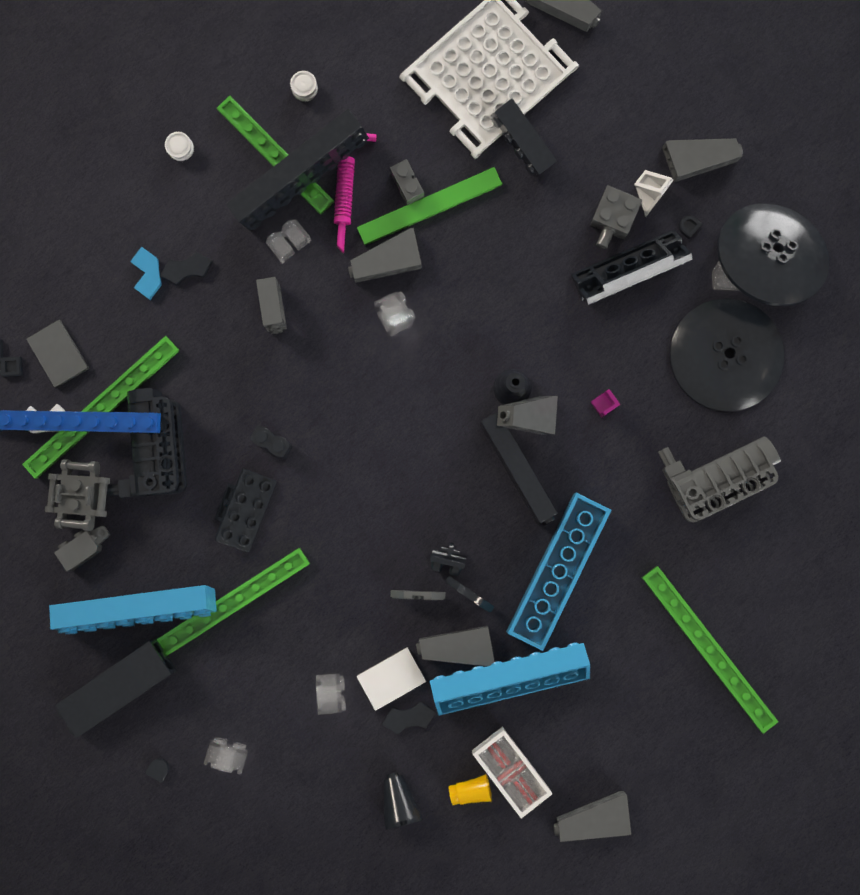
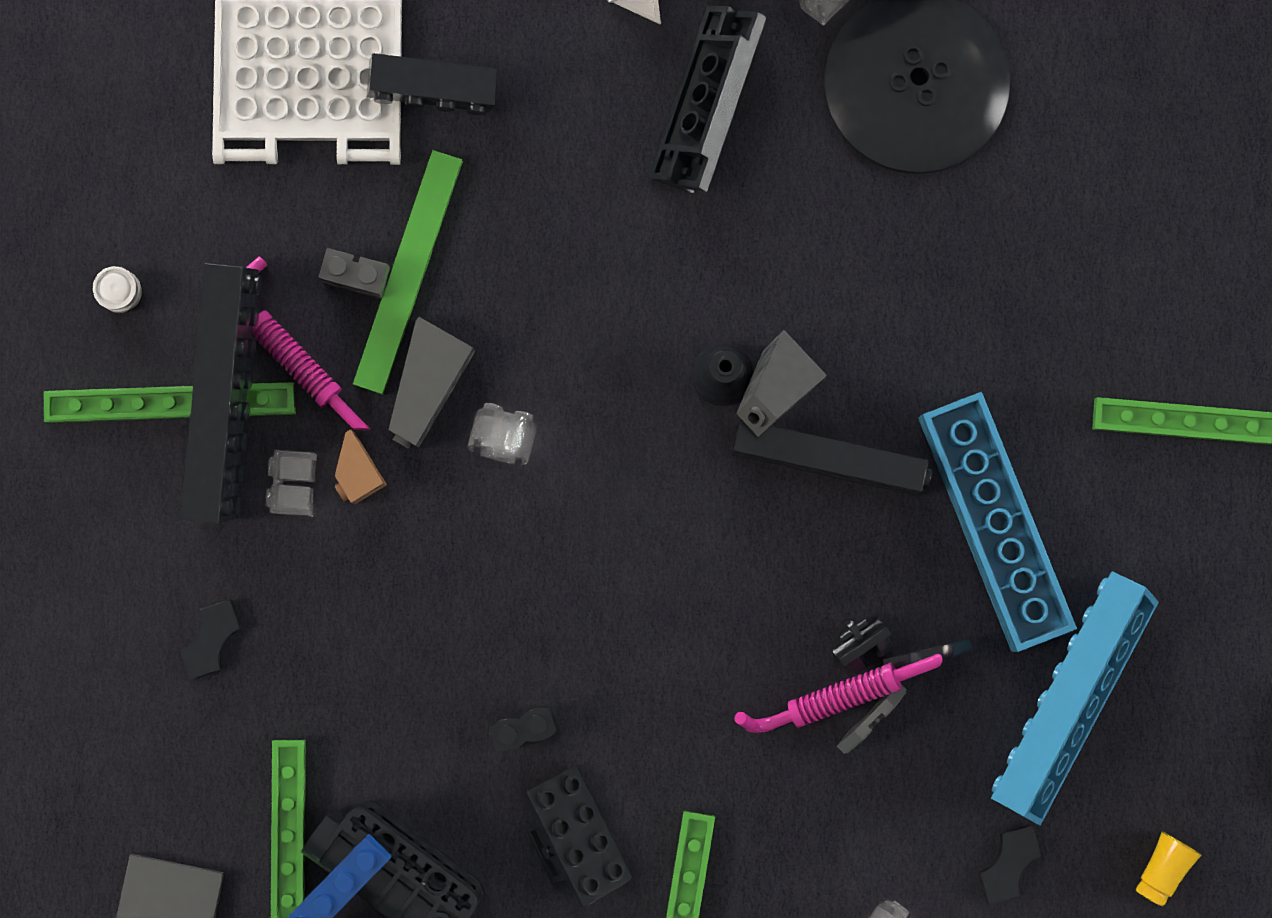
camera: 45 degrees left, 0 degrees up
dark azure tile [130,247,162,300] -> none
white wheel [165,132,194,161] -> none
dark grey window [256,277,287,334] -> none
white tile [357,647,426,711] -> none
dark grey slope [416,626,495,666] -> none
clear brick [472,726,552,818] -> none
dark grey brick [590,185,642,249] -> none
magenta panel [591,389,620,418] -> none
dark grey piece [658,437,781,523] -> none
none -> medium nougat slope [335,430,387,504]
none -> dark pink piece [734,654,942,733]

